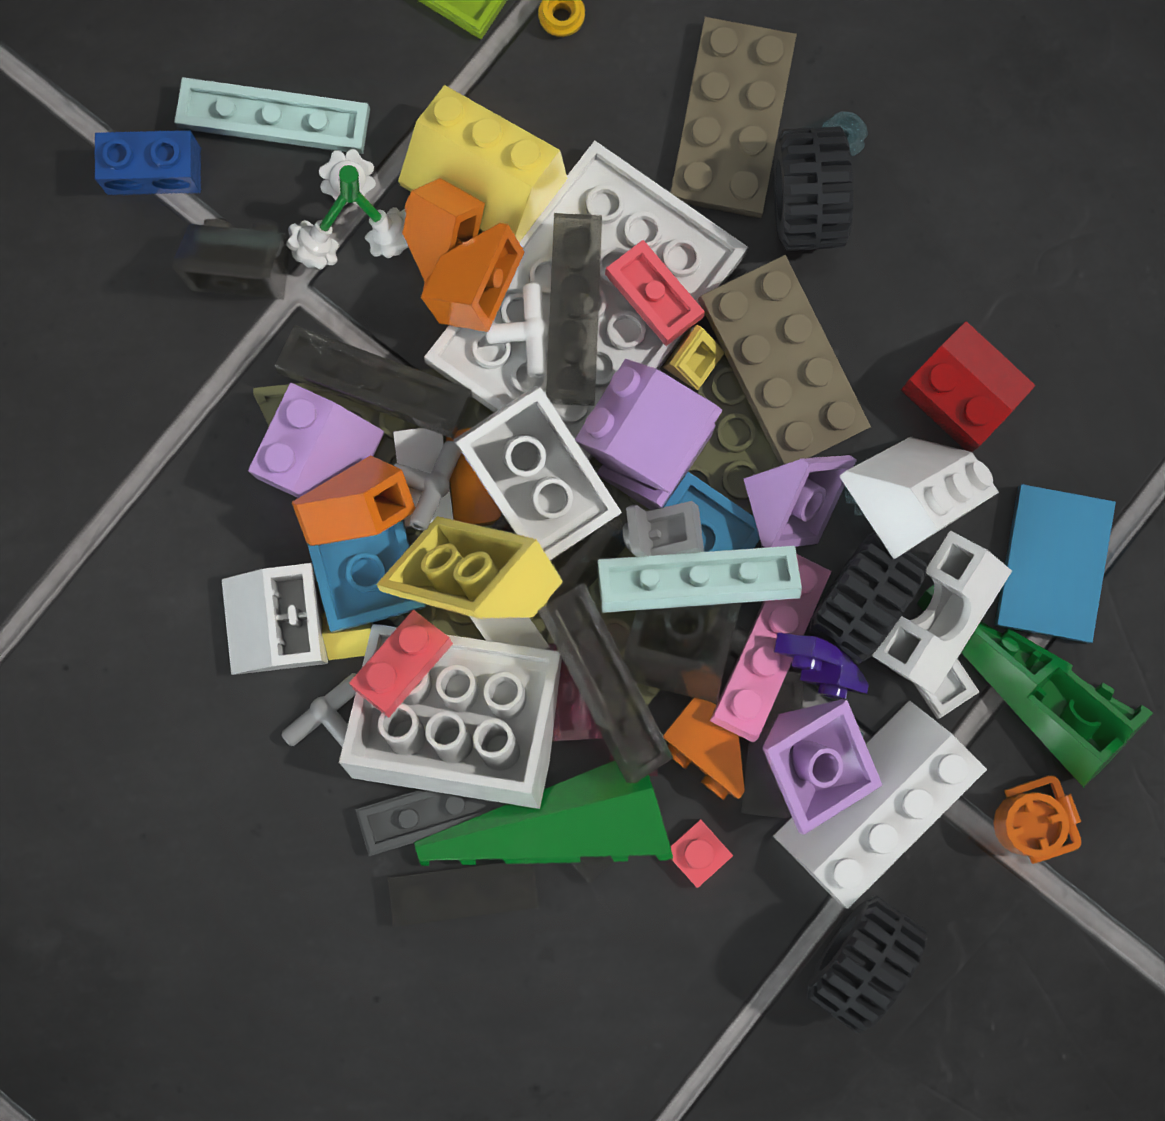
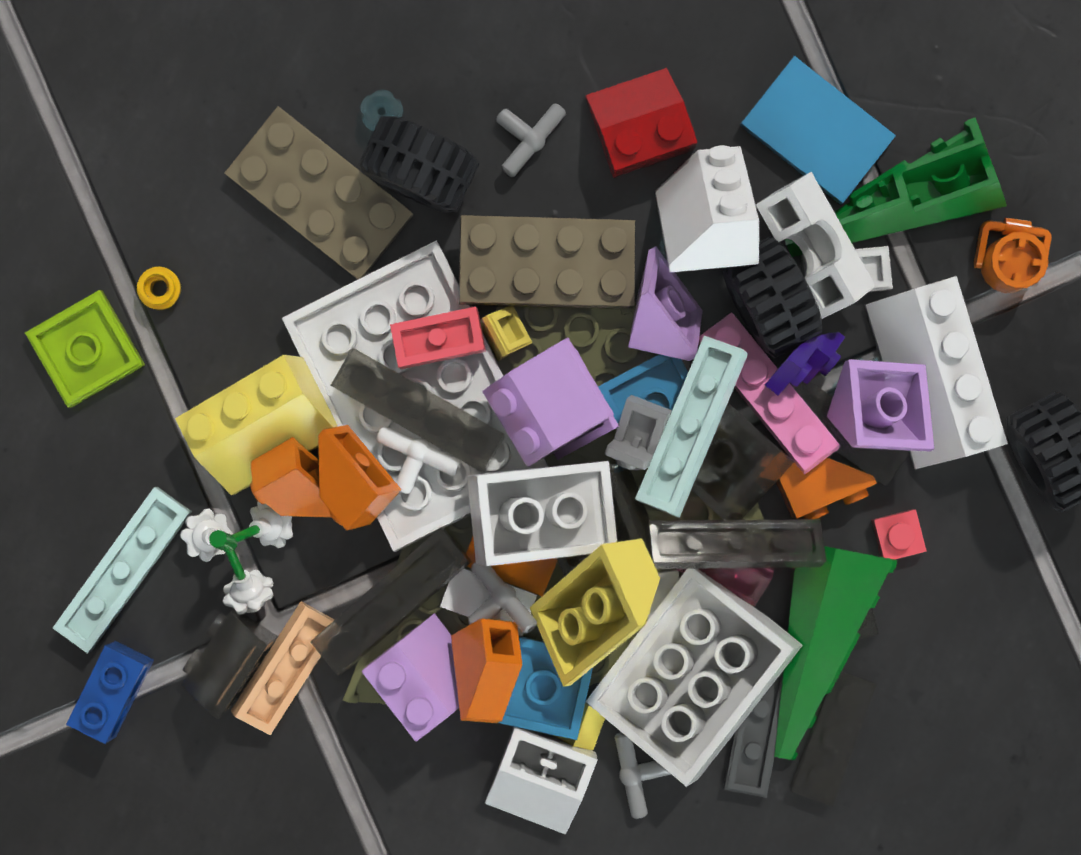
camera: 65 degrees left, 5 degrees up
coral plate [349,610,453,718] -> none
none -> light nougat plate [231,601,340,735]
none -> light grey piece [496,103,566,177]

